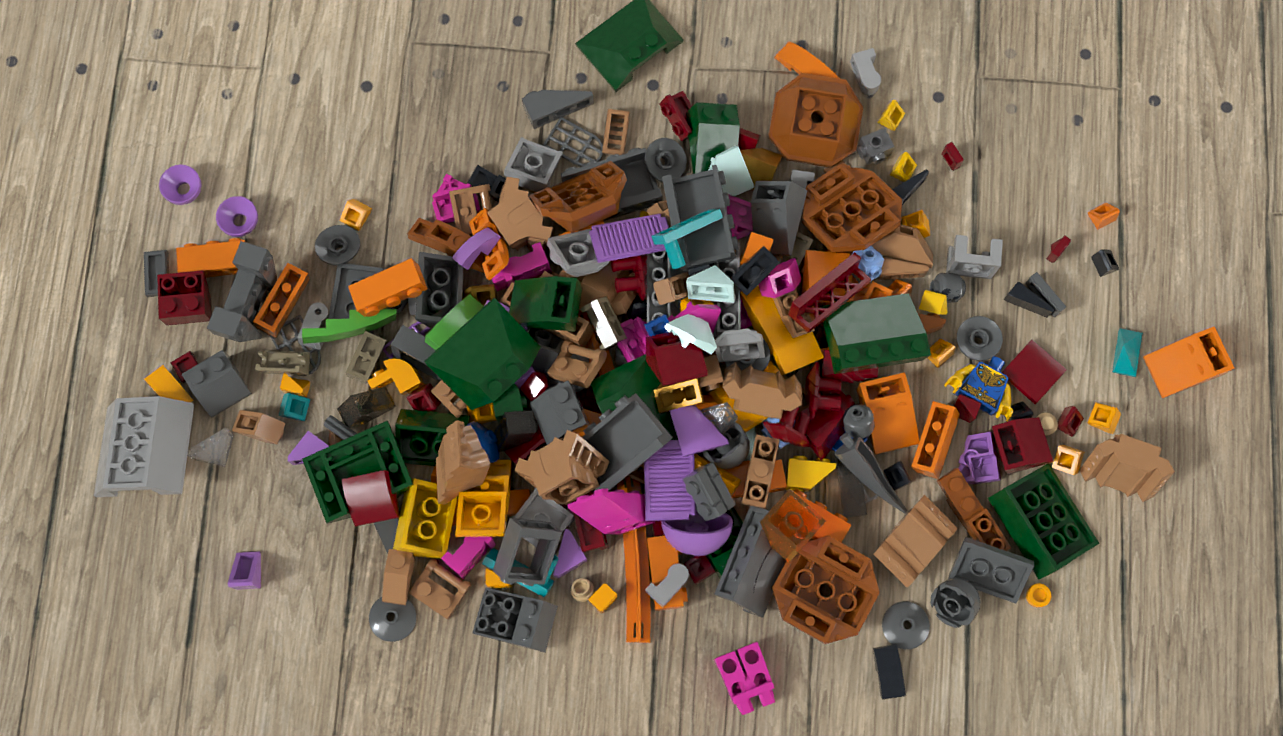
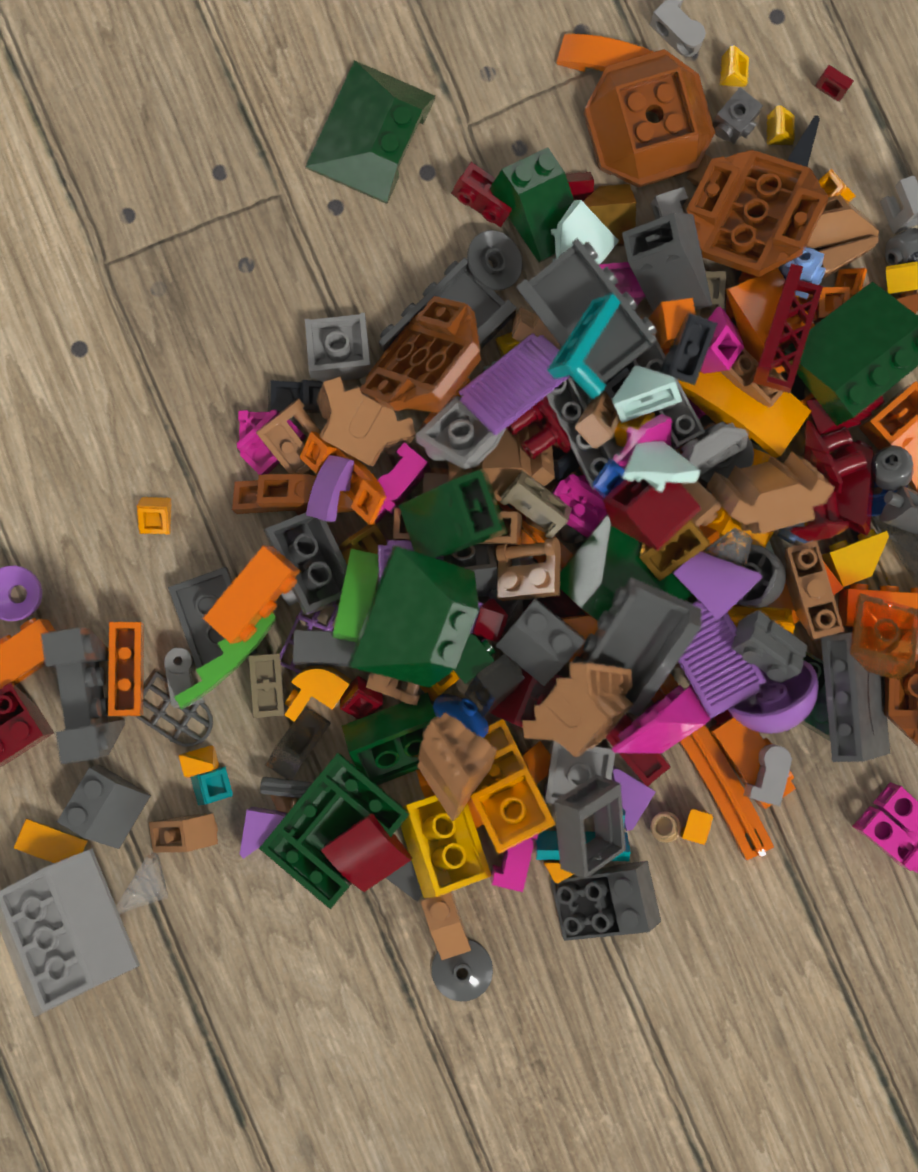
camera: 30 degrees left, 10 degrees up
dark red tile [170,351,199,383] -> none
medium lavender slope [228,552,261,590] -> none
dark tan hinge [255,350,311,375] -> none
dark grey dish [315,225,360,265] -> none
medium nougat plate [408,558,472,620] -> none
dark grey slope [522,90,594,129] -> none
dark grey window [543,117,603,167] -> none
medium nougat slope [602,109,630,155] -> none
dark red tile [683,555,716,585] -> none

